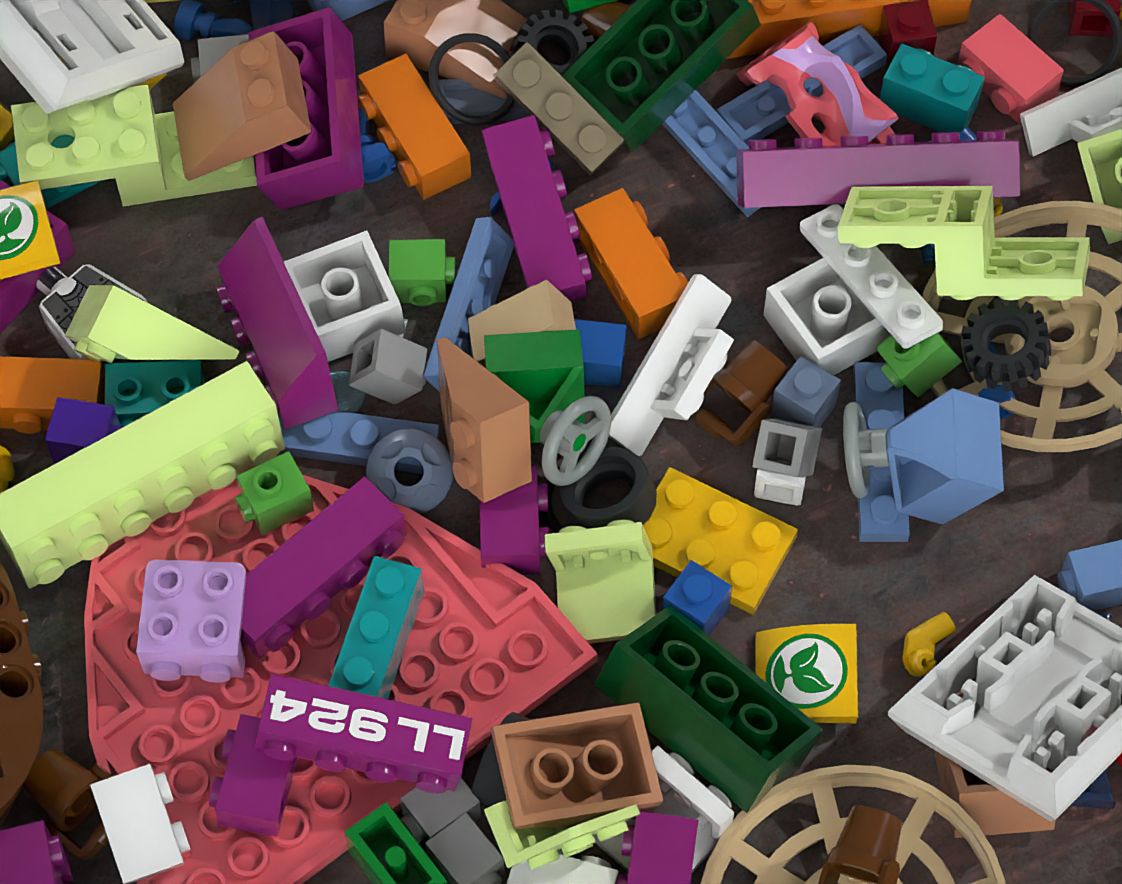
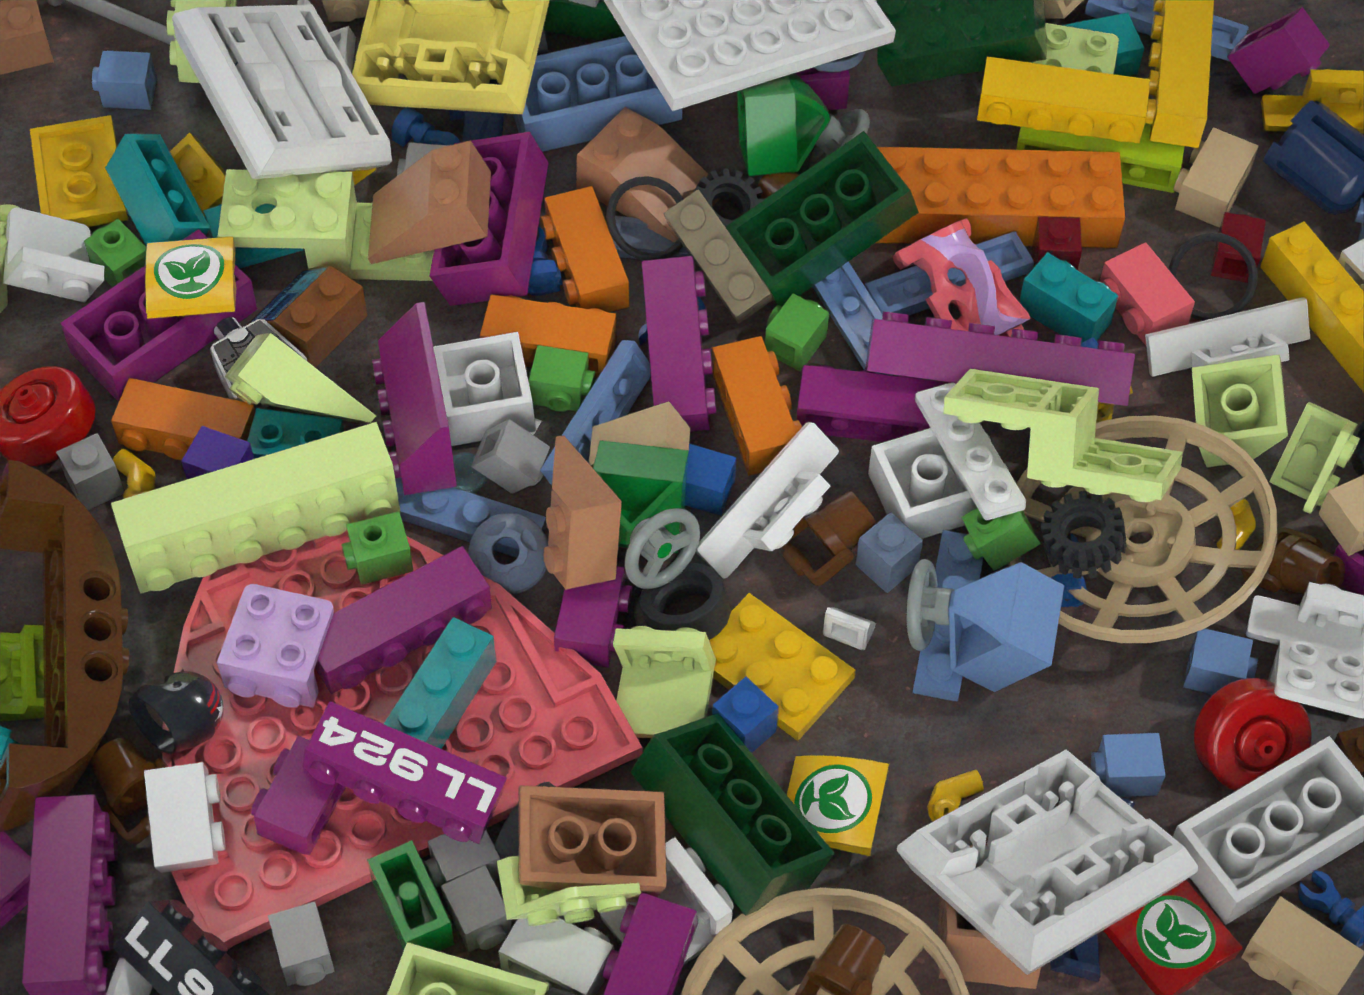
camera: 10 degrees right, 5 degrees down
light grey brick [752,419,822,477] -> none
none -> black helmet [128,672,223,754]
none -> dark orange slope [247,266,368,368]
none -> orange brick [480,295,617,378]
none -> bright green brick [765,294,829,372]
none -> magenta brick [796,365,957,442]

